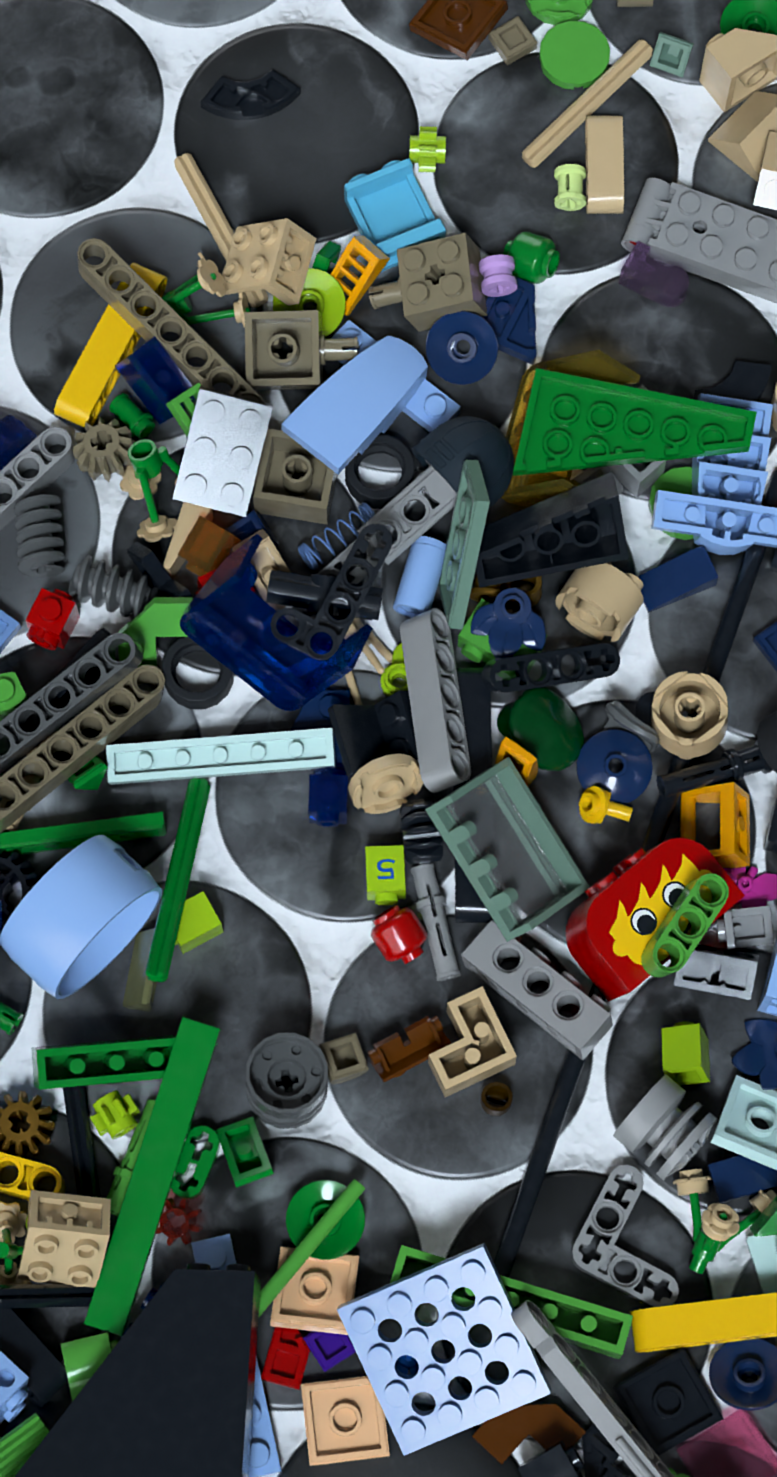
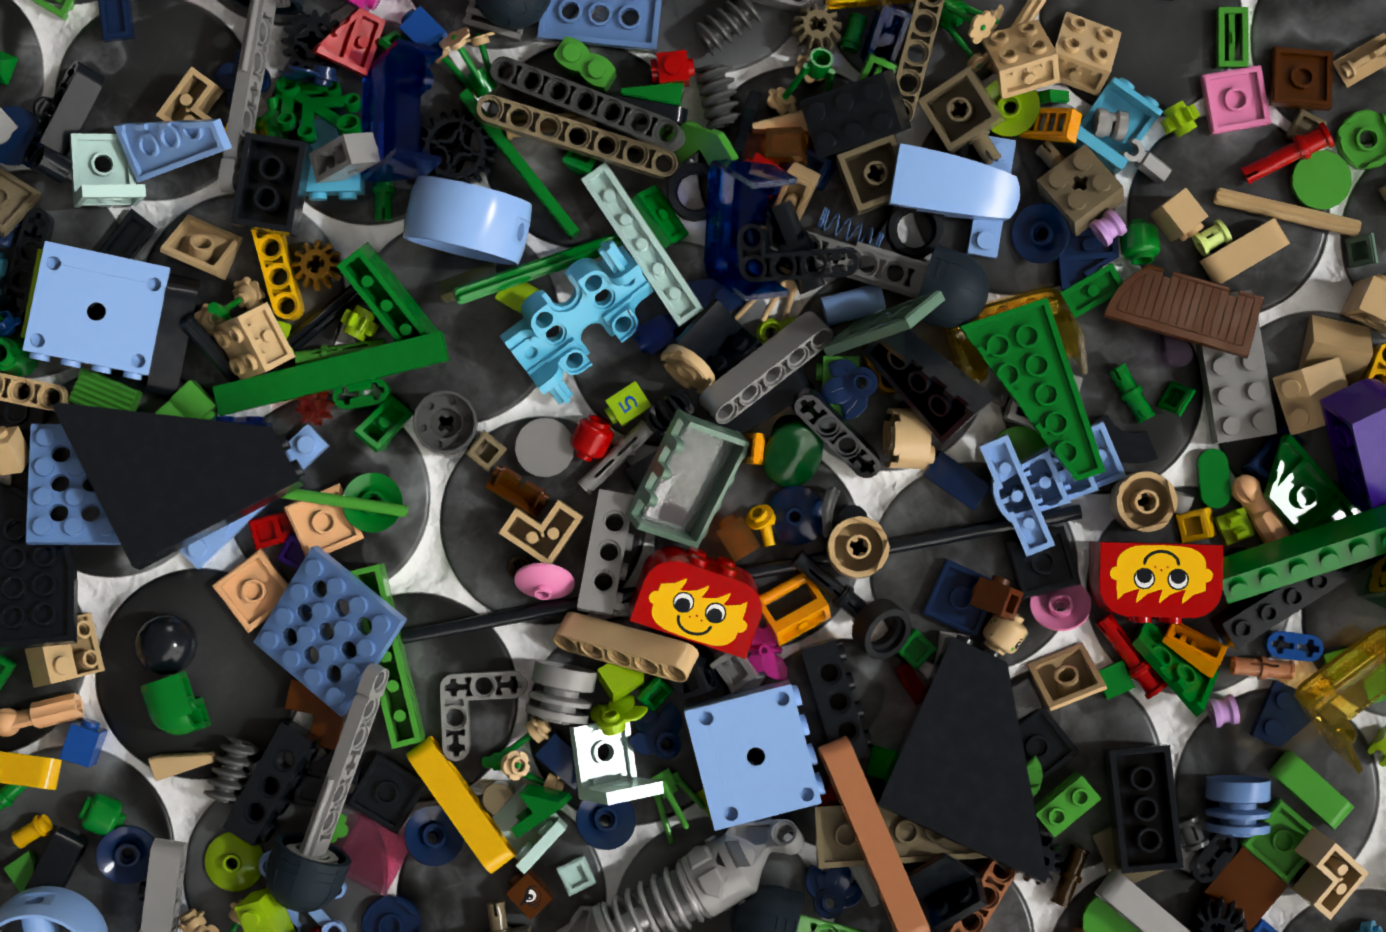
camera: 60 degrees right, 15 degrees up
bright green beam [641,873,729,978] -> none
none -> dark tan brick [483,780,516,815]
none -> medium azure gear [500,240,654,405]
none -> bright pink dish [514,563,575,600]
none -> light grey tile [515,418,575,478]
none -> tan beam [553,612,699,682]
none -> lime plate [590,694,648,736]
none -> green slope [621,83,684,107]
none -> green plate [631,185,689,249]
none -> green slope [637,676,674,711]
none -> clear orange brick [716,514,761,562]
none -> tan bracket [1054,12,1121,96]
none -> green plate [1058,263,1123,319]
none -> light grey wheel [1091,107,1129,142]
none -> reddish brown piece [1103,264,1264,359]
none -> green pin [1108,363,1155,424]
none -> light grey bar [1120,139,1172,184]
none -> tan brick [1149,188,1208,242]
none -> green slope [1157,381,1196,417]
none -> bright pink tile [1200,65,1271,135]
none -> bright green tile [1216,7,1249,69]
none -> red pin [1240,122,1335,185]

